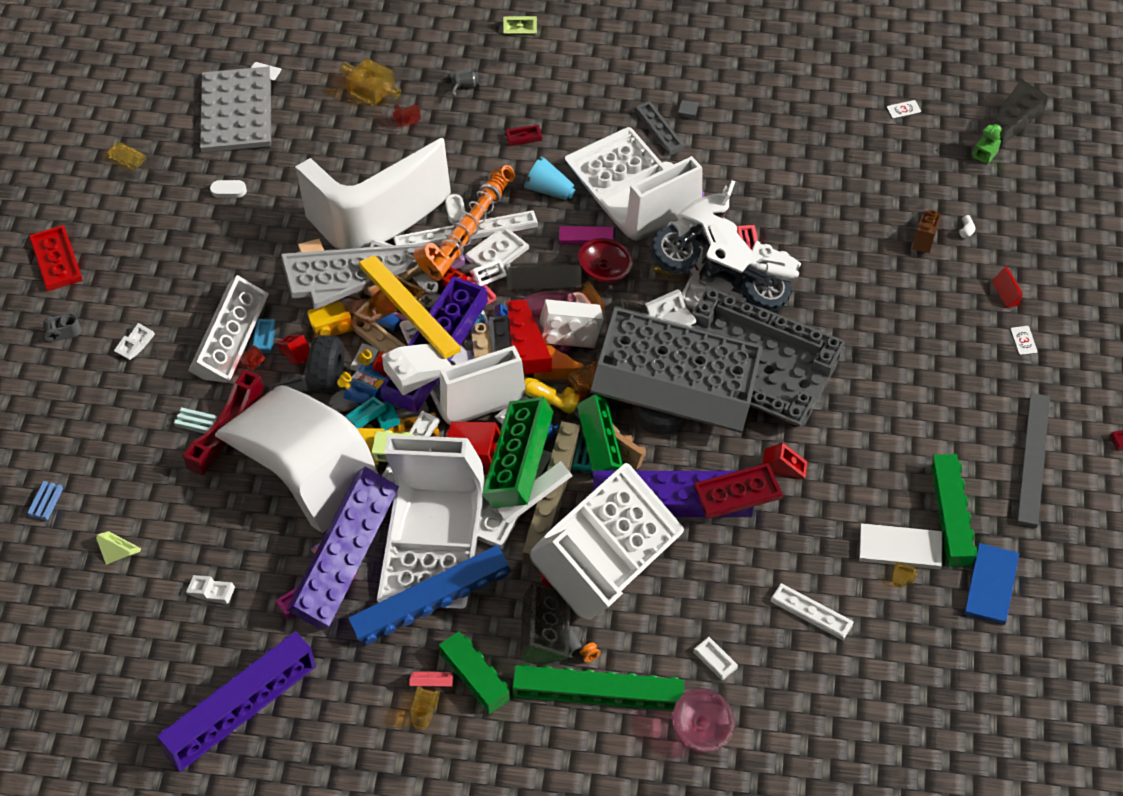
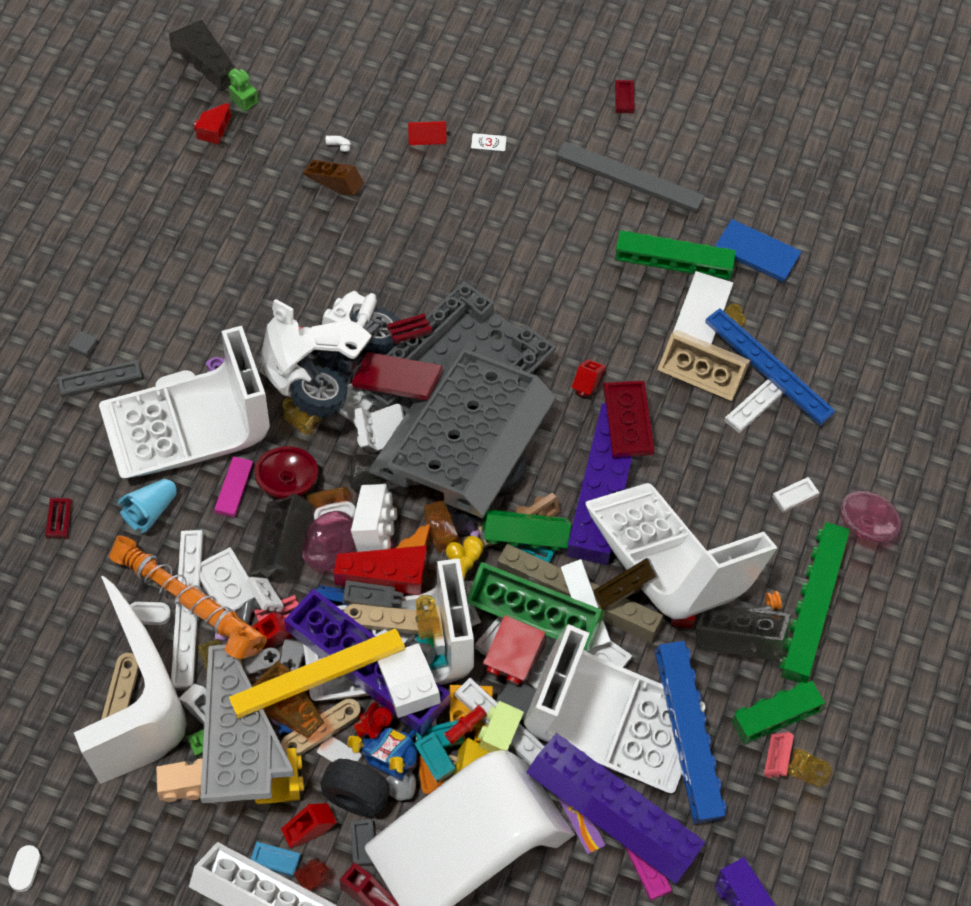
camera: 80 degrees left, 5 degrees up
white sticker [887,100,921,118] -> none
none -> red slope [194,103,231,144]
none -> dark red tile [351,352,443,401]
none -> dark red tile [387,313,432,344]
none -> red pin [444,705,487,745]
none -> dark brown tile [593,558,659,610]
none -> tan slope [658,330,751,401]
none -> blue tile [705,308,835,426]

